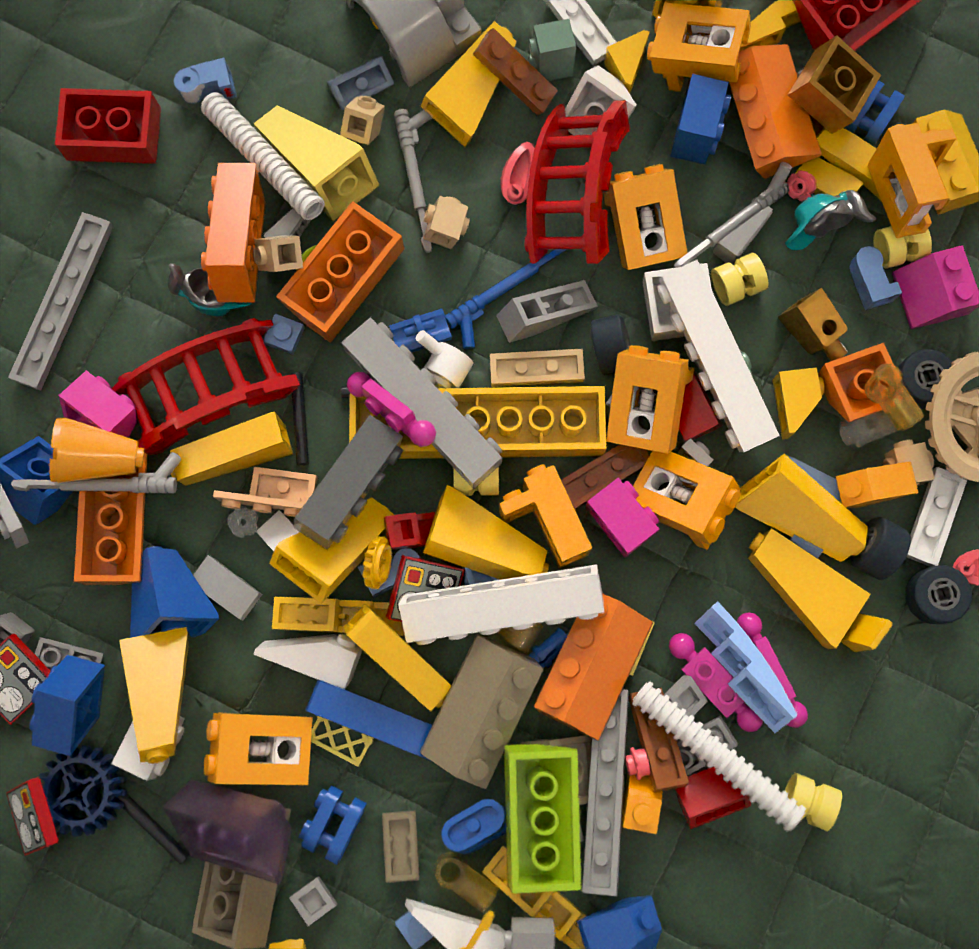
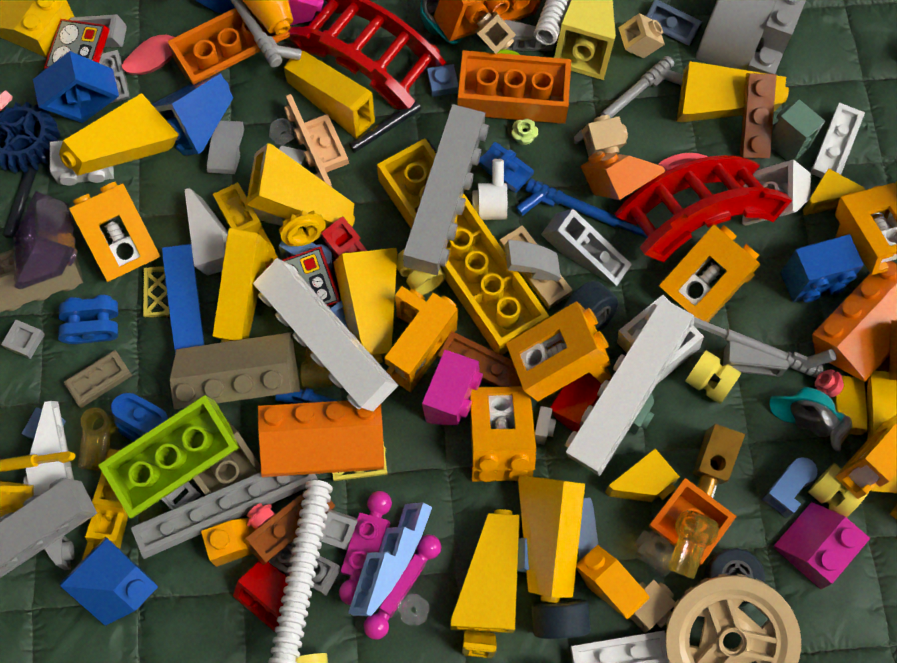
camera: 55 degrees right, 10 degrees down
dark grey brick [294,415,403,550] -> none
dark pink plate [347,372,436,447] -> none
none -> coral arm [122,34,175,75]
none -> clear plate [398,594,429,625]
none -> light grey slope [505,239,561,281]
none -> yellowish green plate [511,119,538,145]
none -> orange slope [581,151,665,200]

